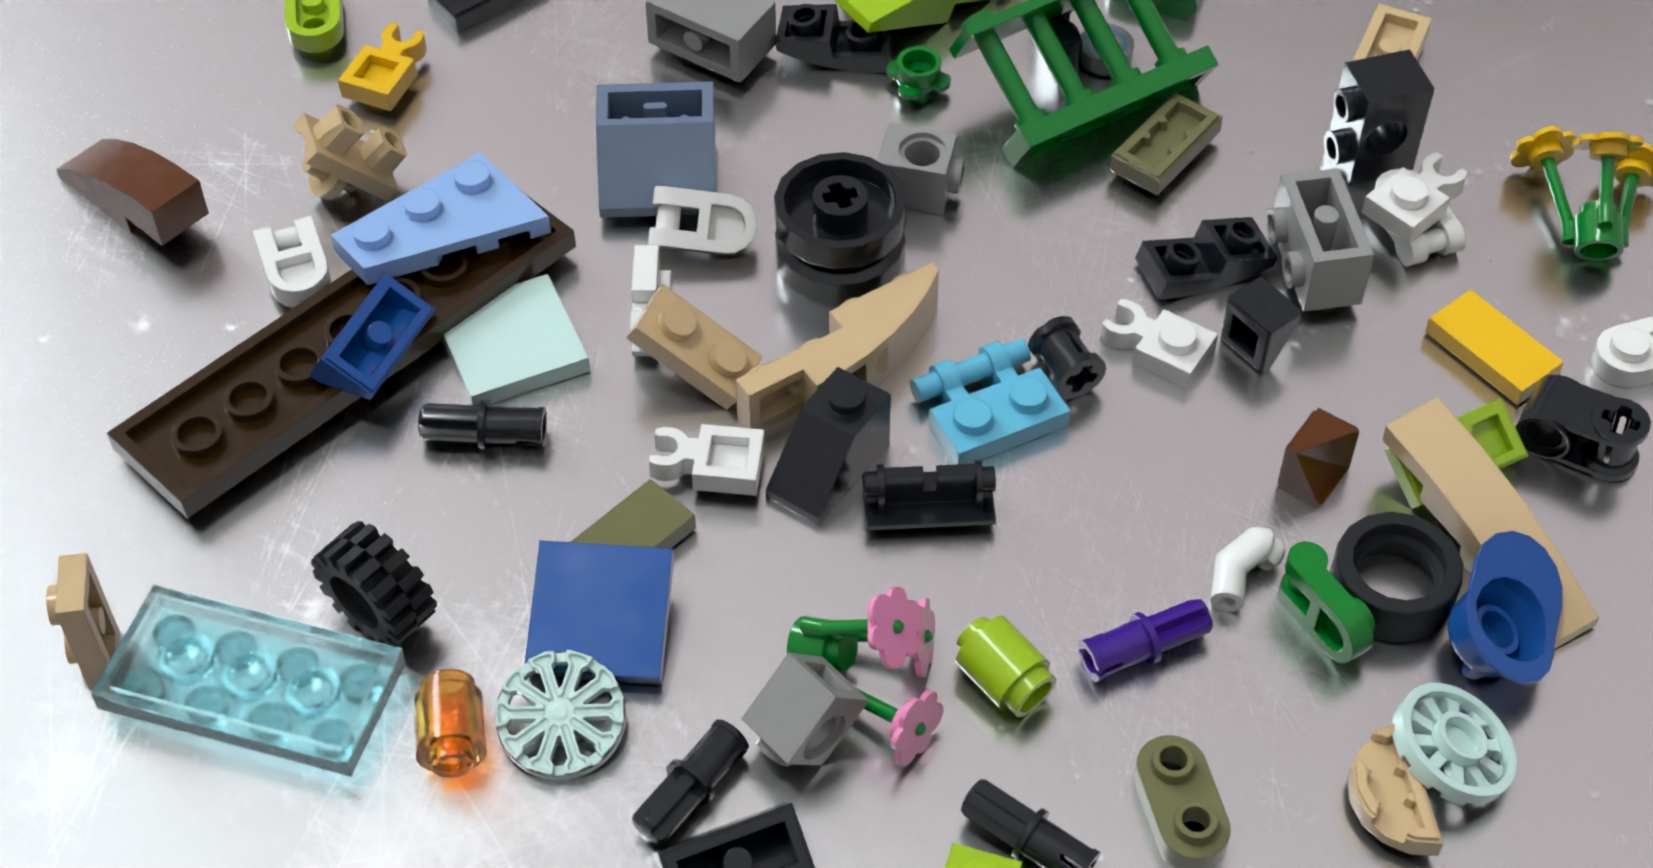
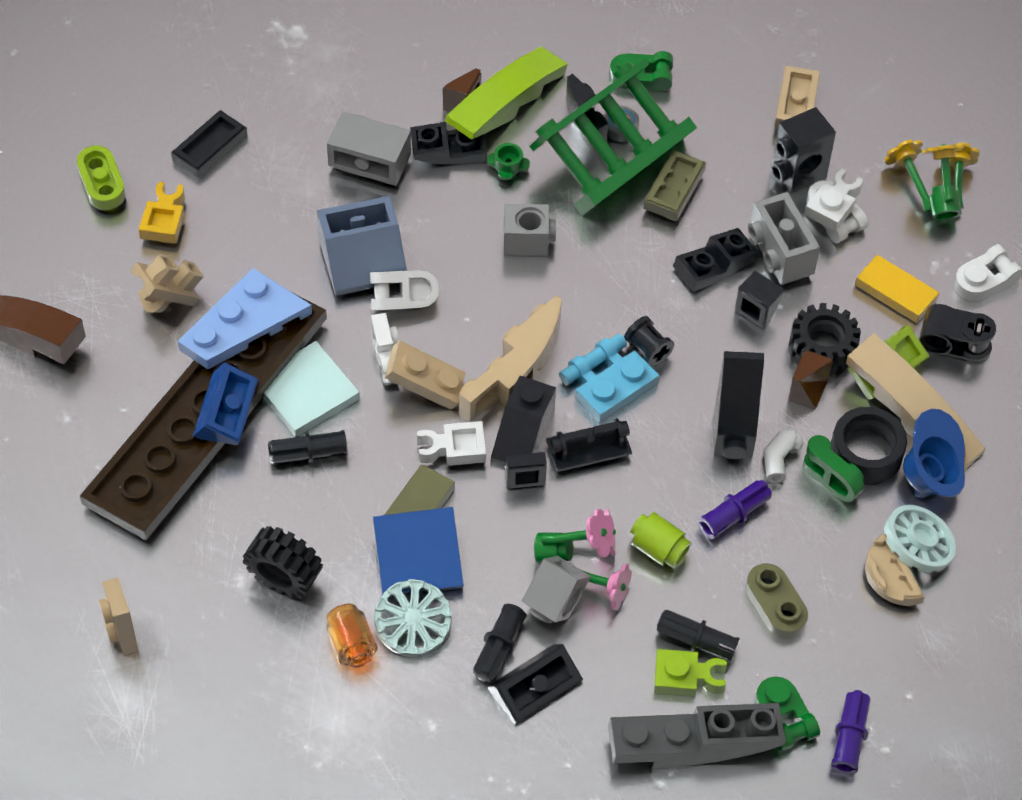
camera: 15 degrees left, 5 degrees up
clear light blue plate [91,585,406,777] -> none
white plate [253,215,331,307] -> none
black wheel [774,152,907,306] -> none
white plate [1100,299,1218,389] -> none
none -> black tile [505,452,547,489]
none -> black slope [713,351,764,459]
none -> black tyre [789,303,861,376]

